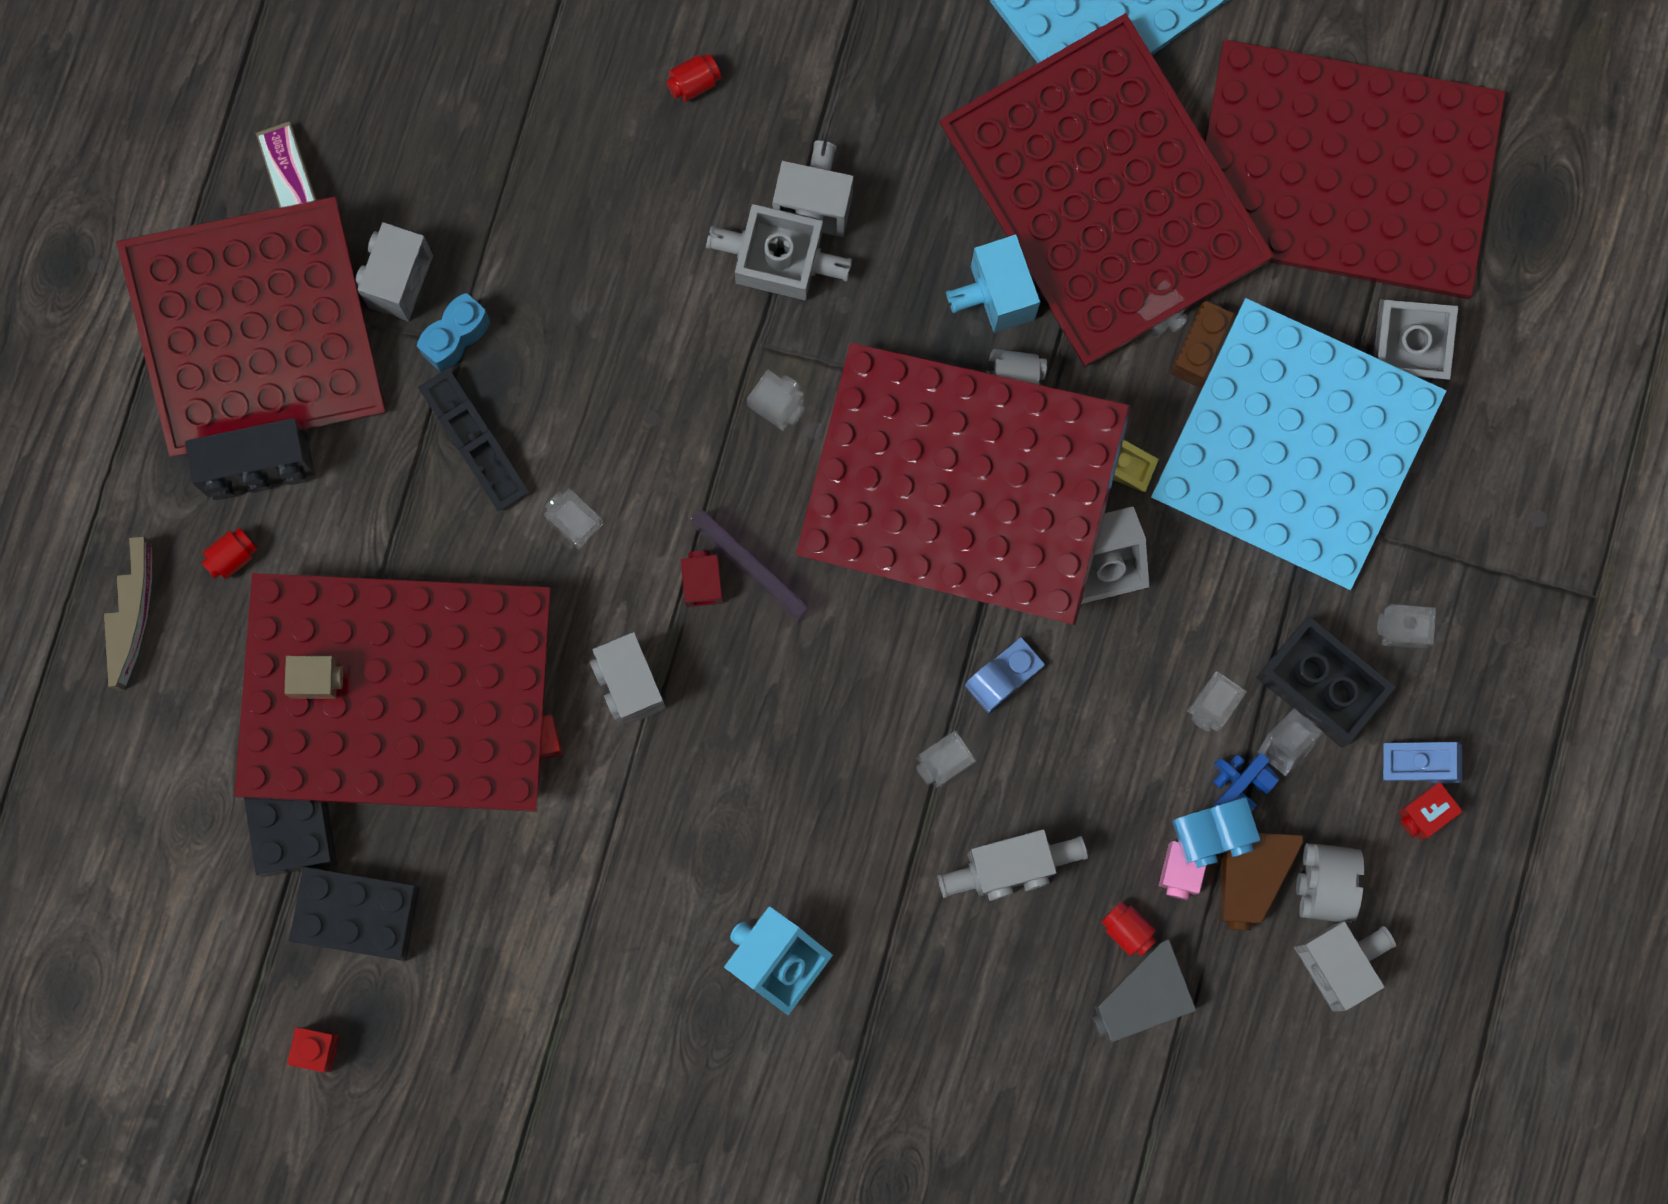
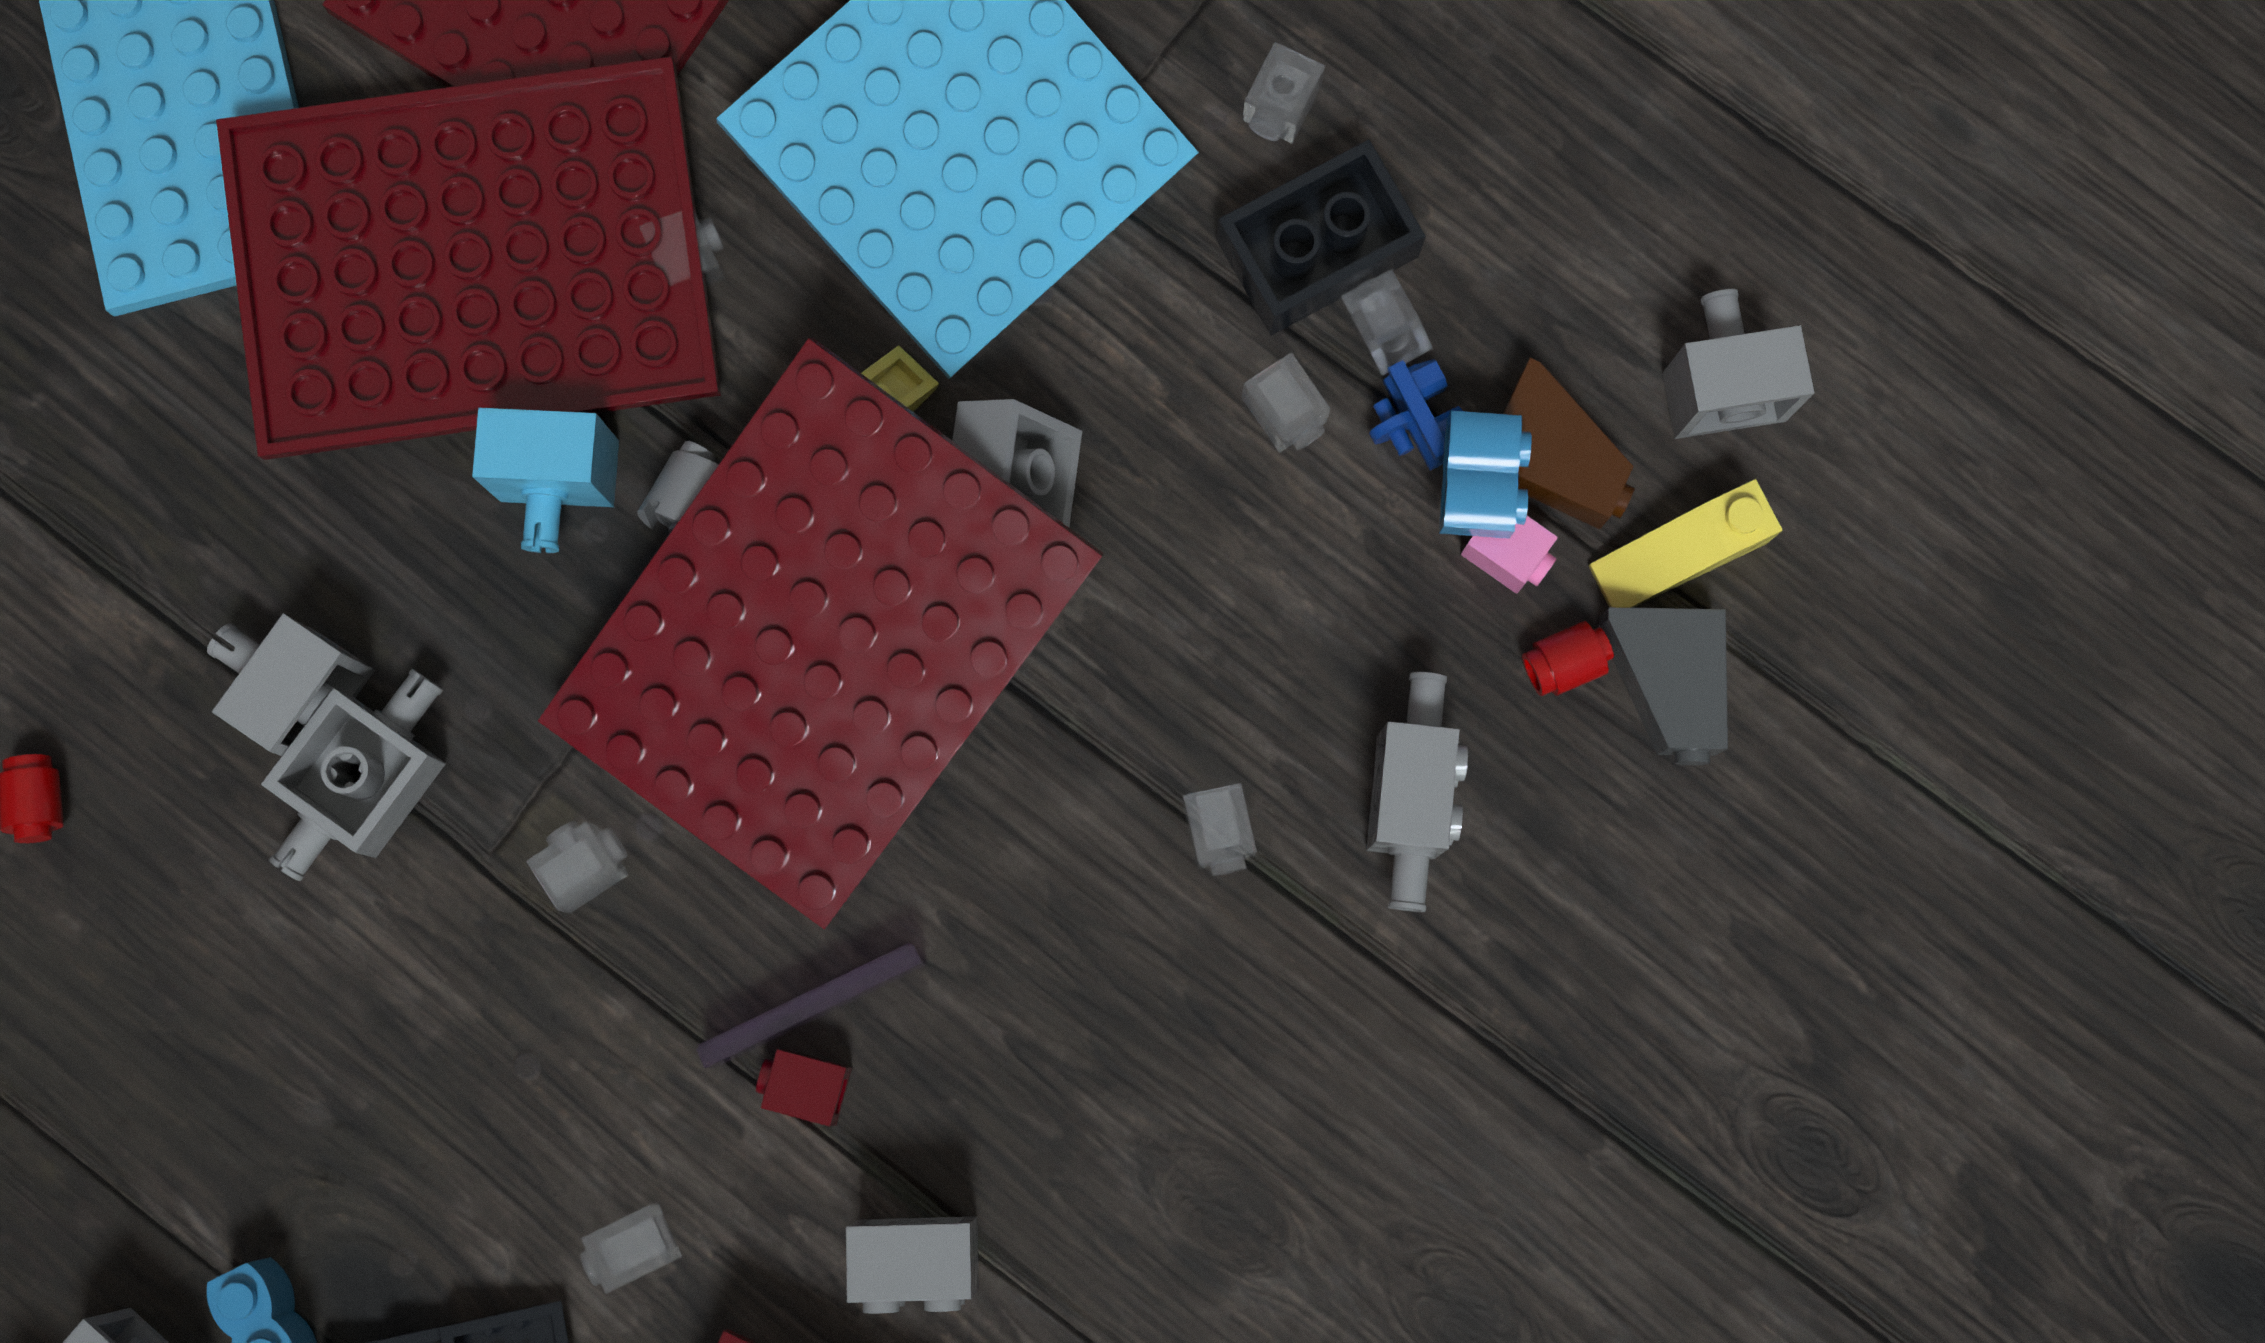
camera: 65 degrees left, 0 degrees up
medium azure brick [724,906,833,1015] -> none
medium blue plate [965,637,1045,714] -> none
reddish brown brick [1170,301,1236,388] -> none
light grey brick [1296,843,1364,923] -> none
medium blue plate [1383,742,1462,783] -> none
red brick [1398,782,1463,841] -> none
none -> light yellow slope [1588,479,1783,608]

